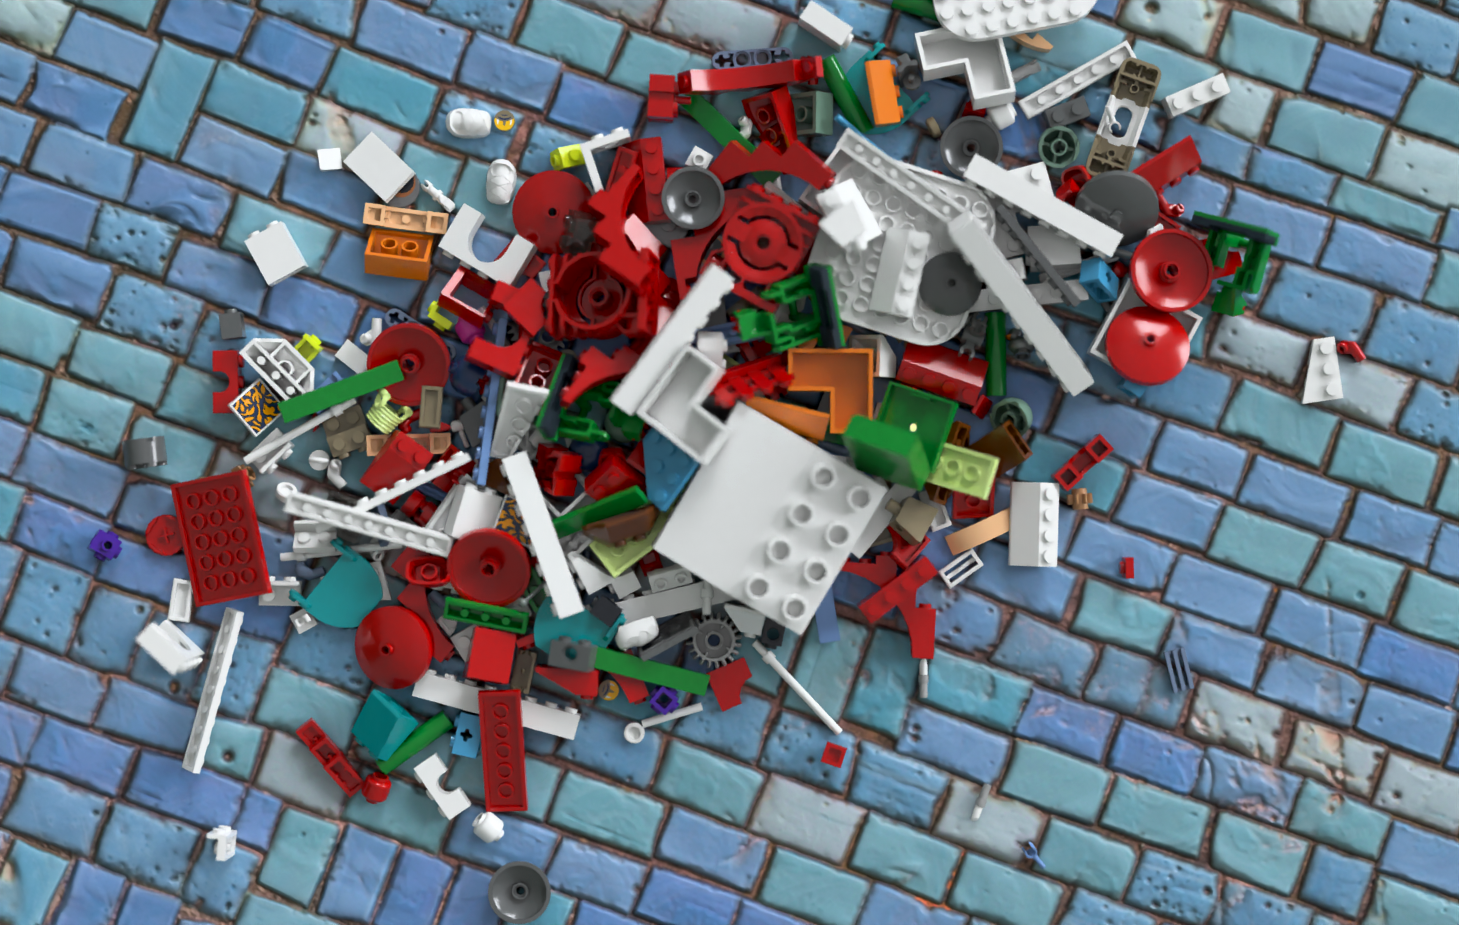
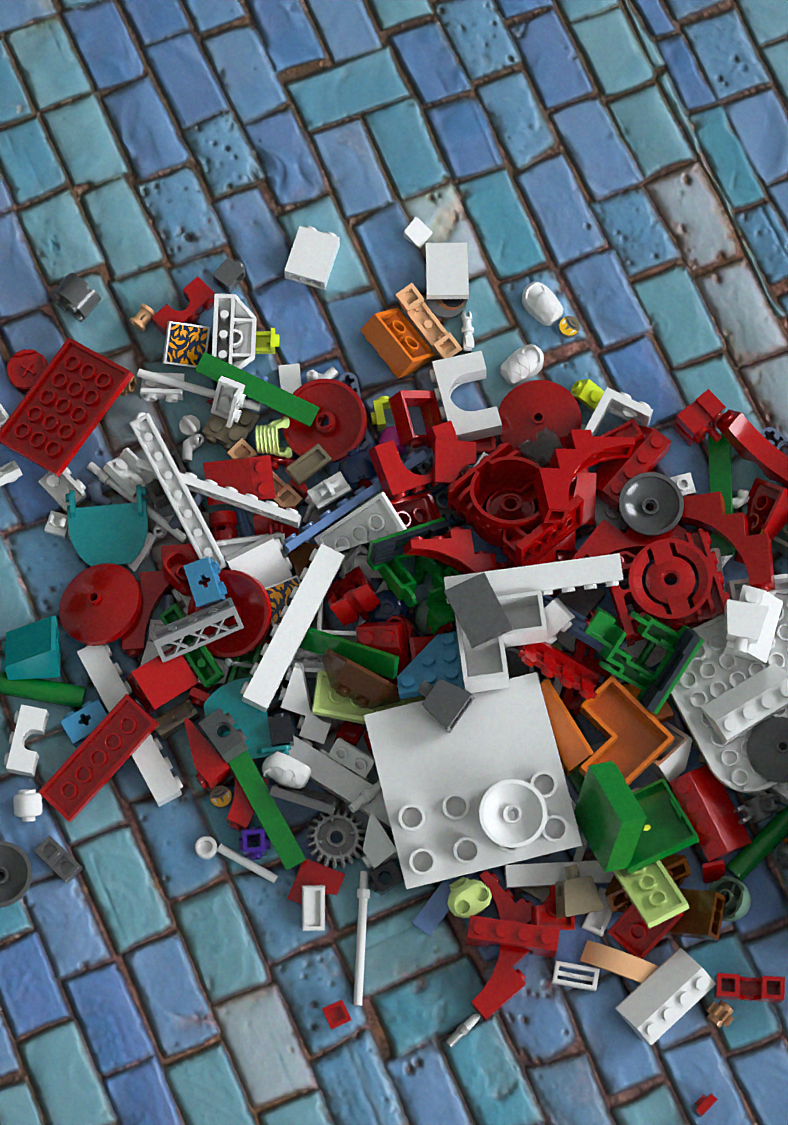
camera: 50 degrees right, 15 degrees down
none -> flat silver slope [34,835,83,884]
none -> light nougat bush [129,303,156,332]
none -> light grey fence [150,597,244,663]
none -> dark azure brick [183,557,227,609]
none -> white bracket [211,376,246,428]
none -> white tile [302,885,325,931]
none -> white hips [307,471,352,510]
none -> dark grey torso [417,679,475,732]
none -> flat silver tile [444,572,512,648]
none -> yellowish green piece [447,876,492,919]
none -> white dish [479,779,547,848]

